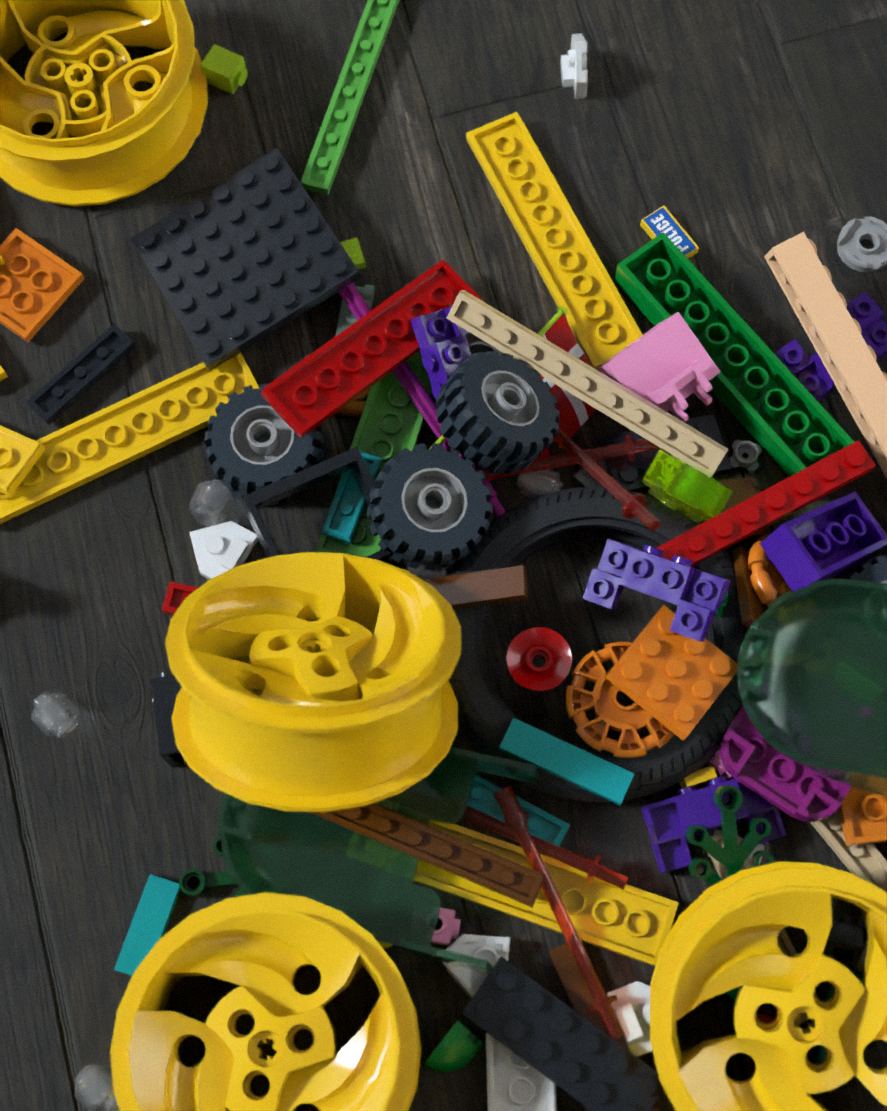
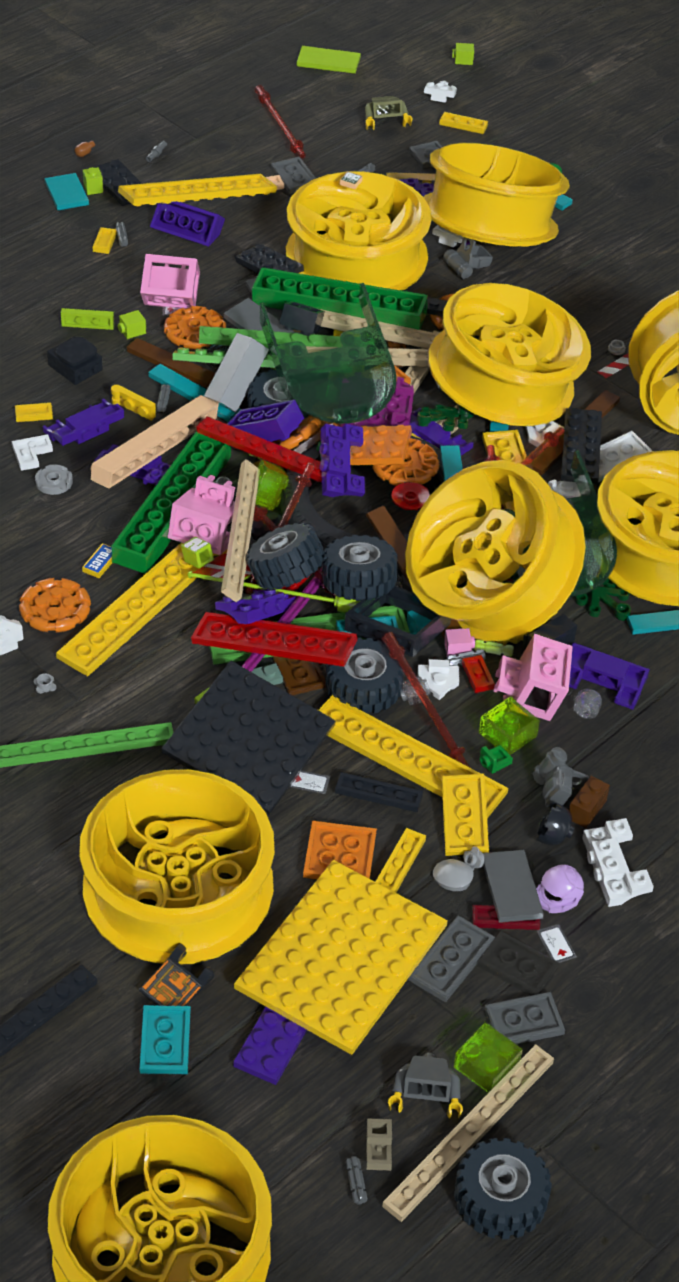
camera: 125 degrees left, 25 degrees down
none -> orange plate [19,578,91,633]
none -> light grey plate [34,673,56,694]
none -> lime brick [181,537,214,568]
none -> clear sticker [290,771,330,794]
none -> clear red bar [381,632,470,768]
none -> clear neon green brick [479,696,540,755]
none -> green bracket [479,745,513,774]
none -> bright pink piece [494,634,573,721]
none -> dark purple bracket [569,643,650,710]

